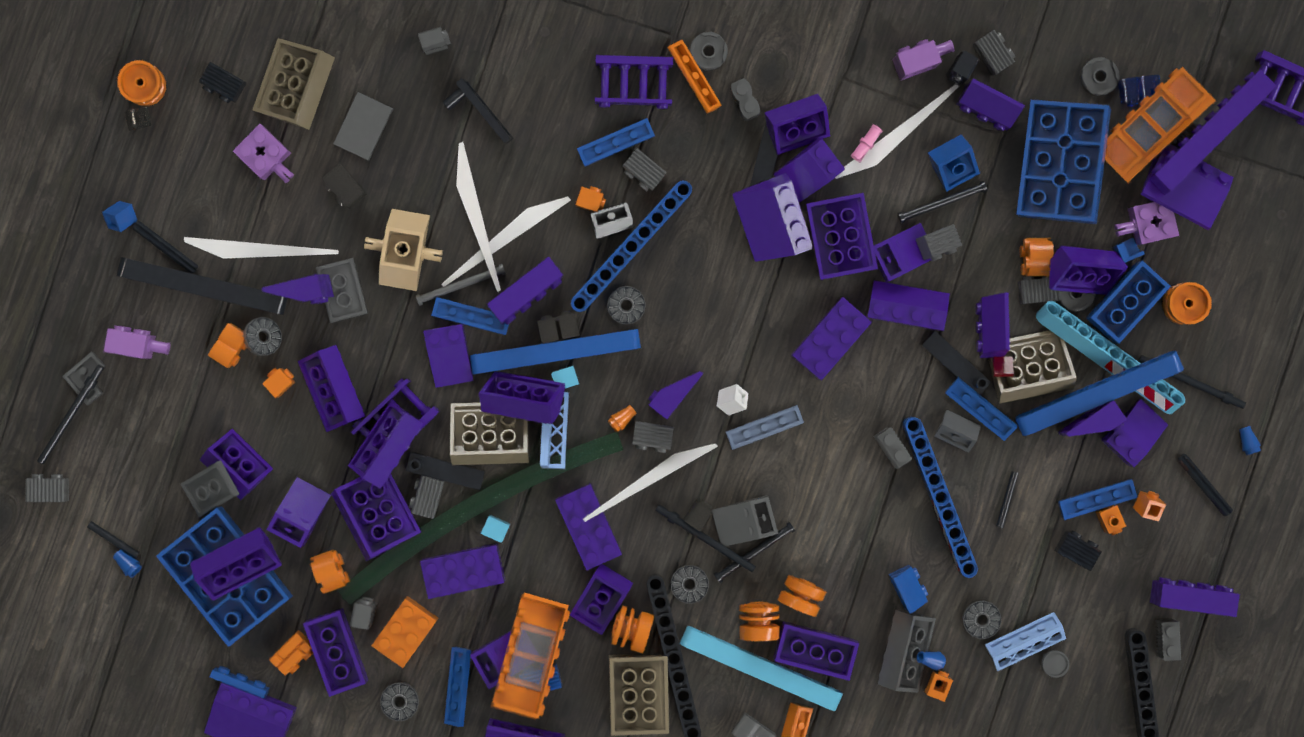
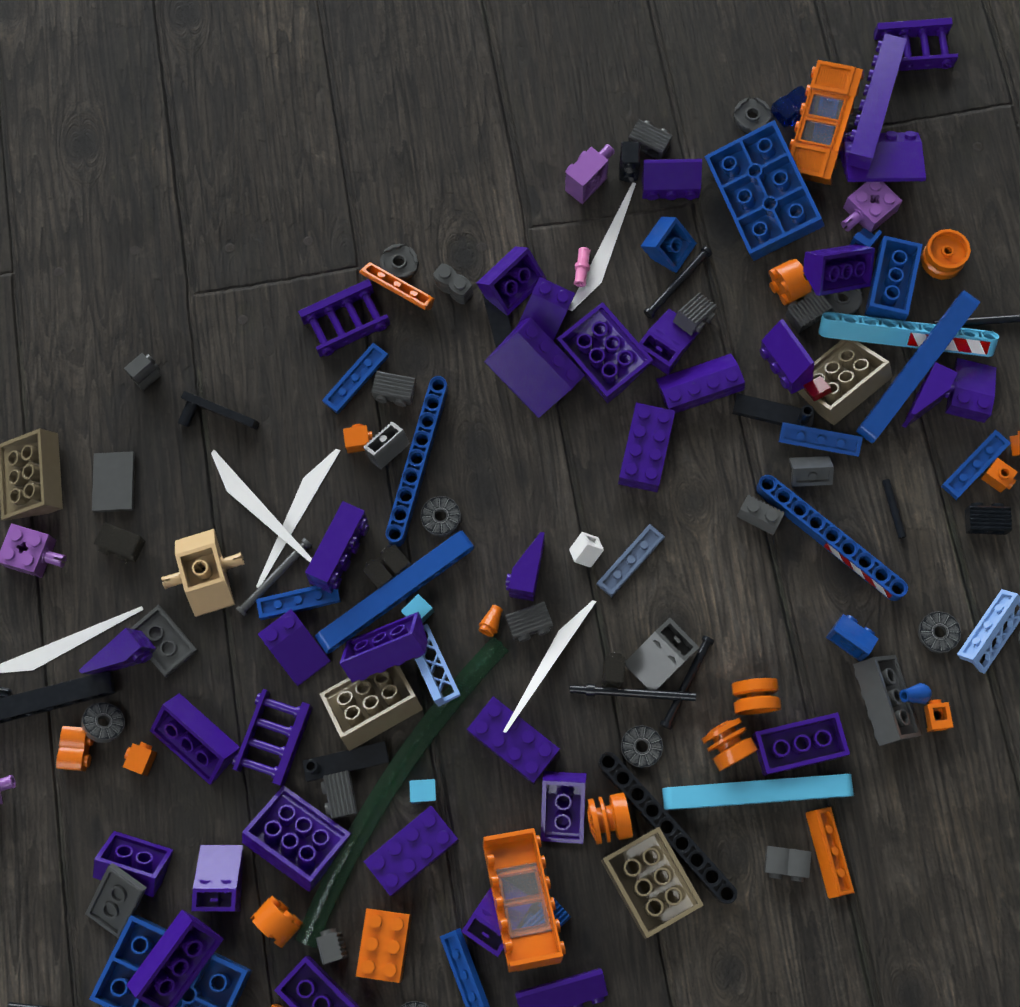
camera: 25 degrees left, 15 degrees down
dark purple slope [348,401,423,488] -> none

